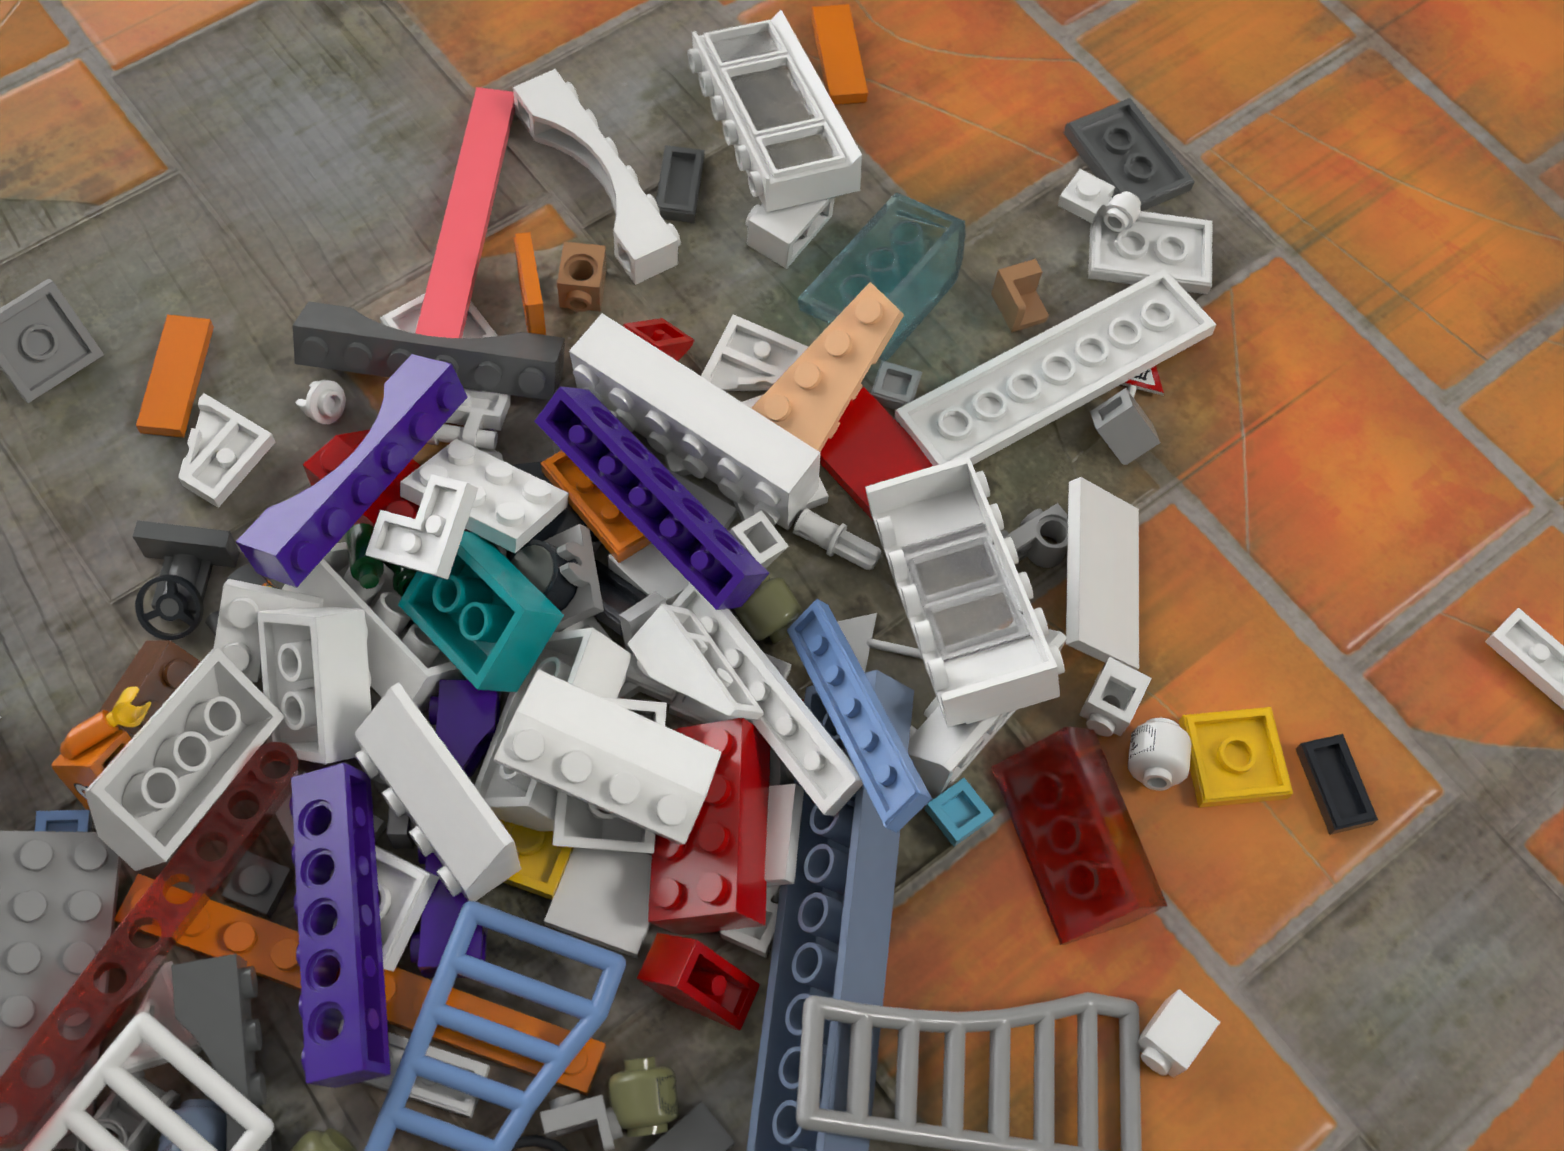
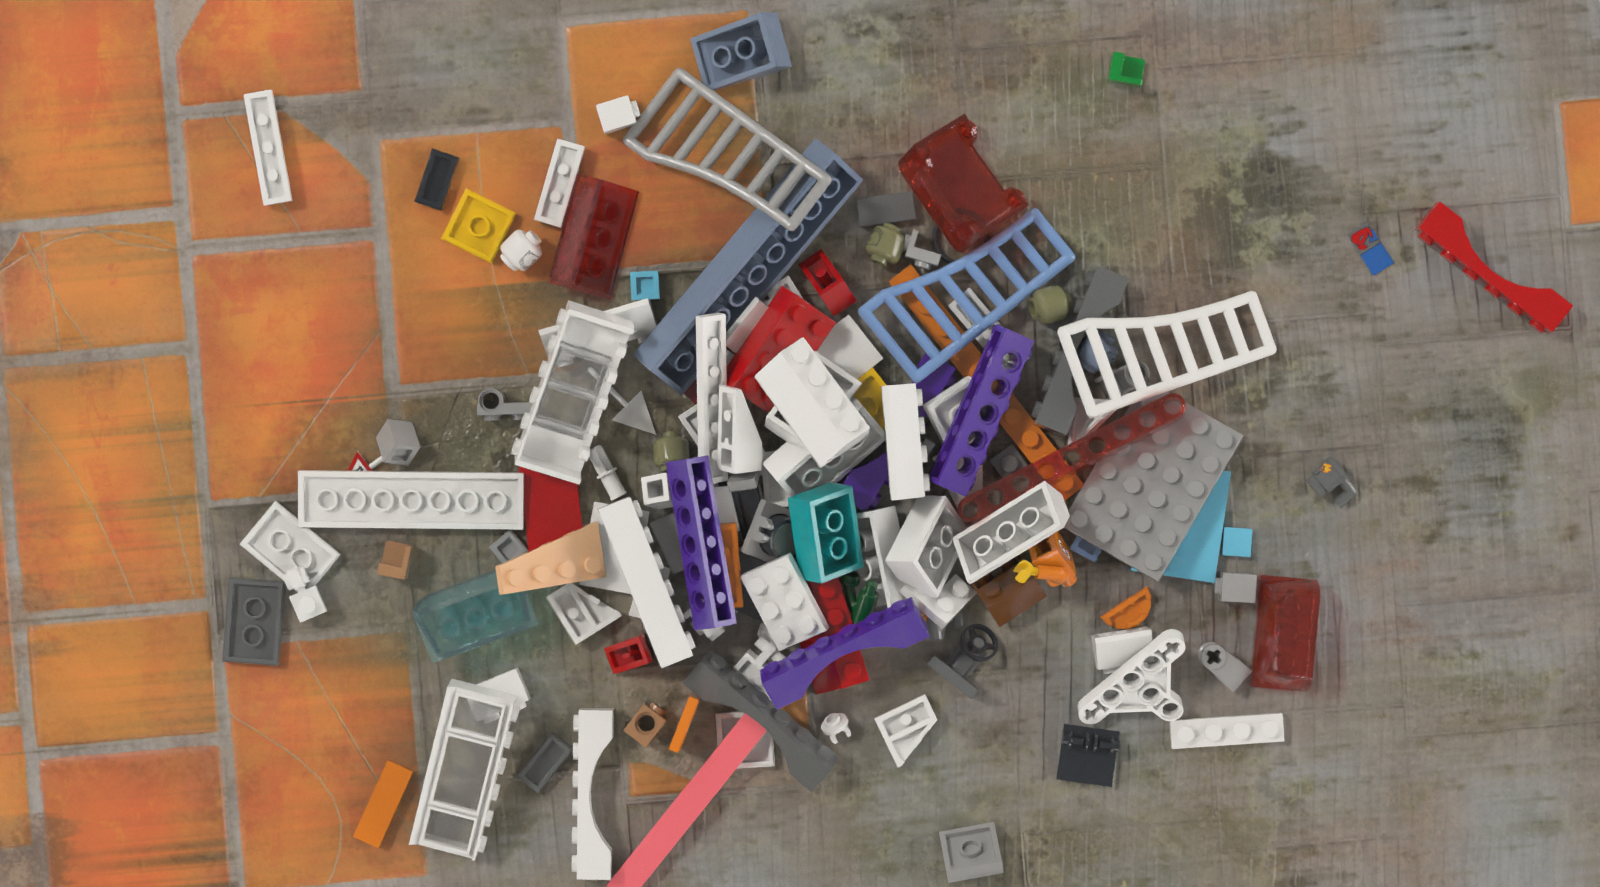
camera: 140 degrees left, 25 degrees up
orange tile [136,314,214,438] -> none
white plate [365,474,478,580] -> none
medium blue tile [787,599,932,833] -> none
white tile [1066,477,1139,670] -> none
white brick [1079,657,1152,737] -> none
none -> white plate [534,138,585,228]

